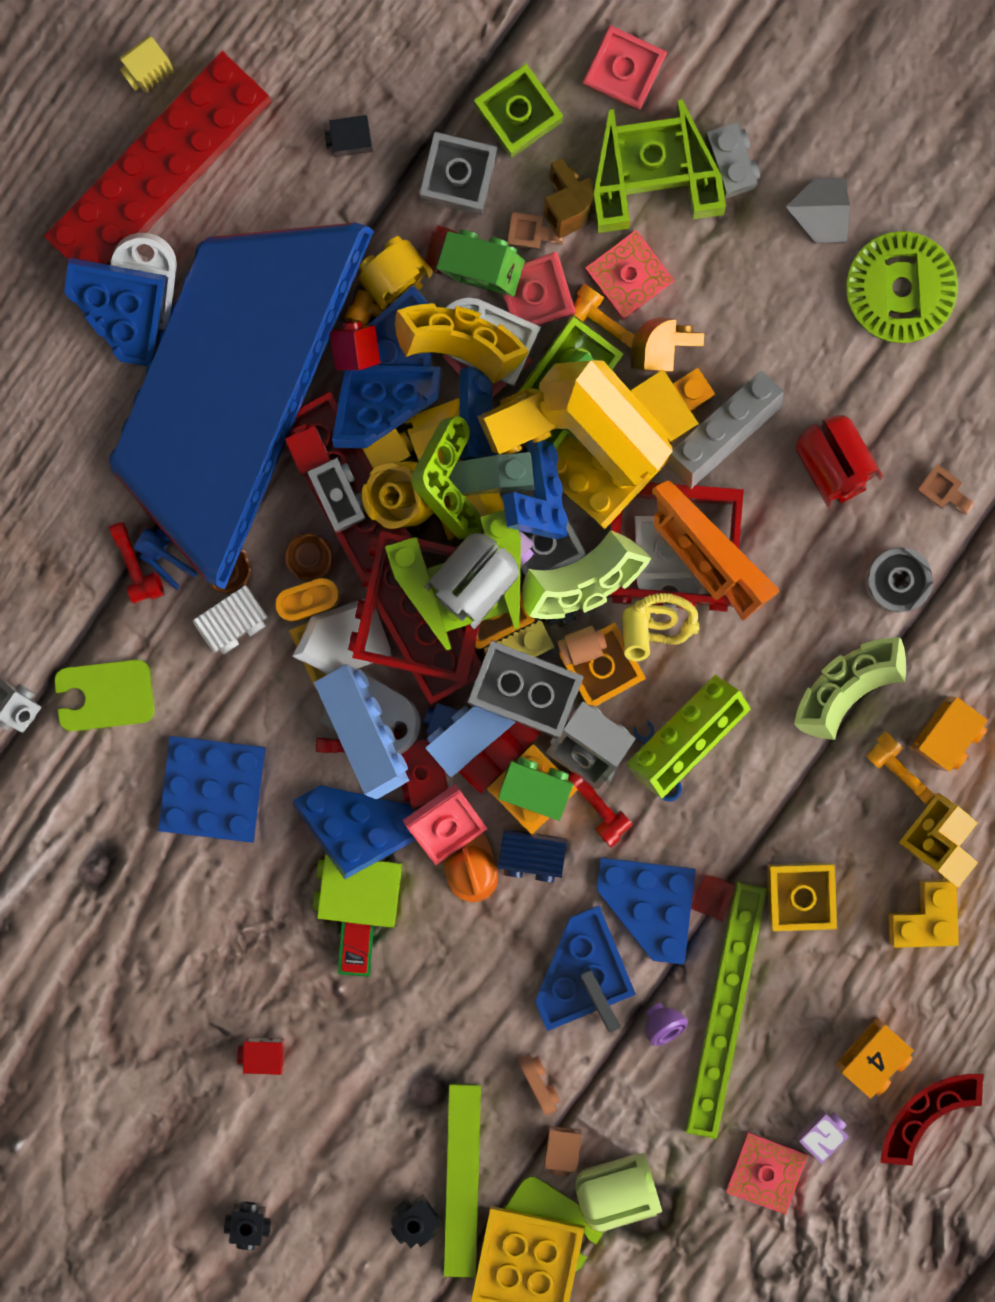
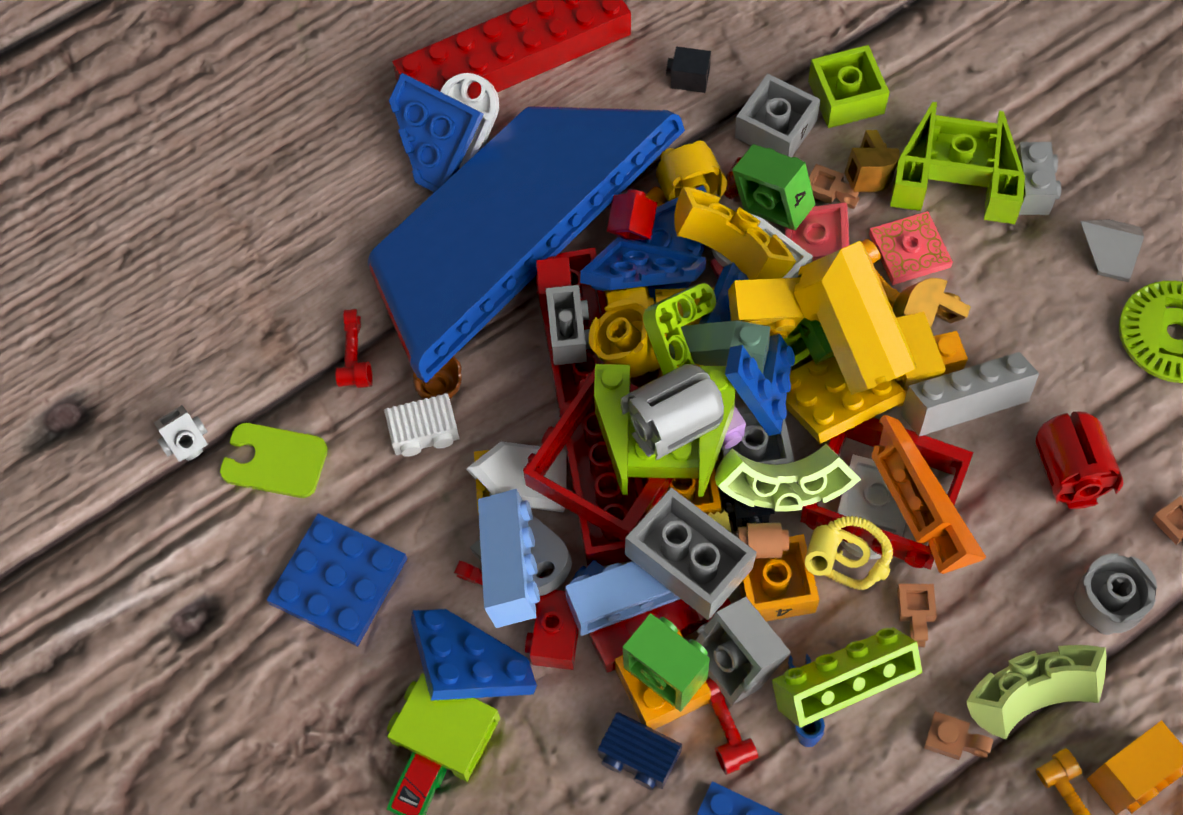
camera: 25 degrees right, 25 degrees down
blue plant [134,528,197,590] -> none
light orange brick [275,578,340,622] -> none
dark orange hair [284,532,333,581] -> none
coral plate [402,784,488,866] -> none
orange piece [442,833,498,902] -> none
coral plate [582,25,667,112] -> none
none -> nougat plate [897,584,937,647]
none -> nougat plate [924,711,994,760]

